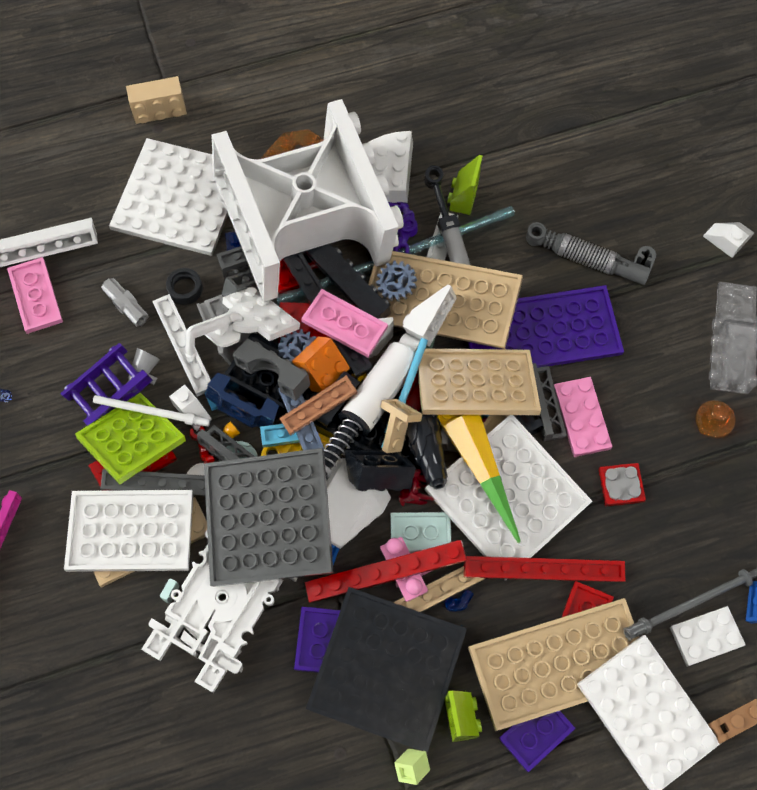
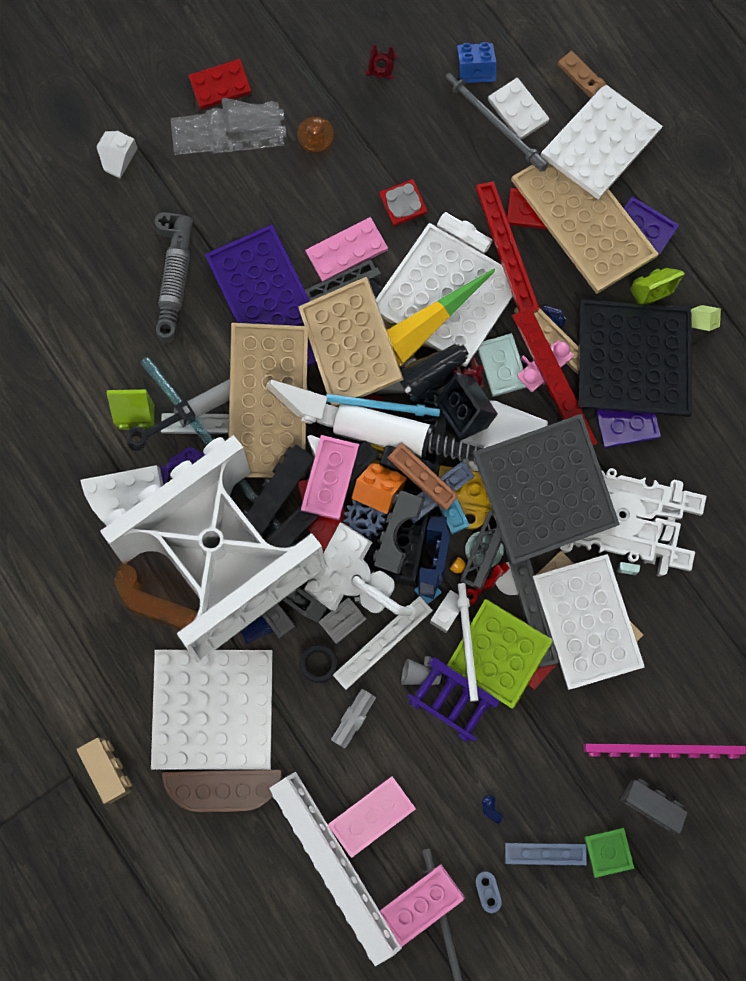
camera: 105 degrees left, 10 degrees up
sand blue gear [376,260,417,302] -> none
tan bracket [380,399,423,453] -> none
none -> reddish brown plate [162,770,282,812]
none -> white piece [437,212,492,254]

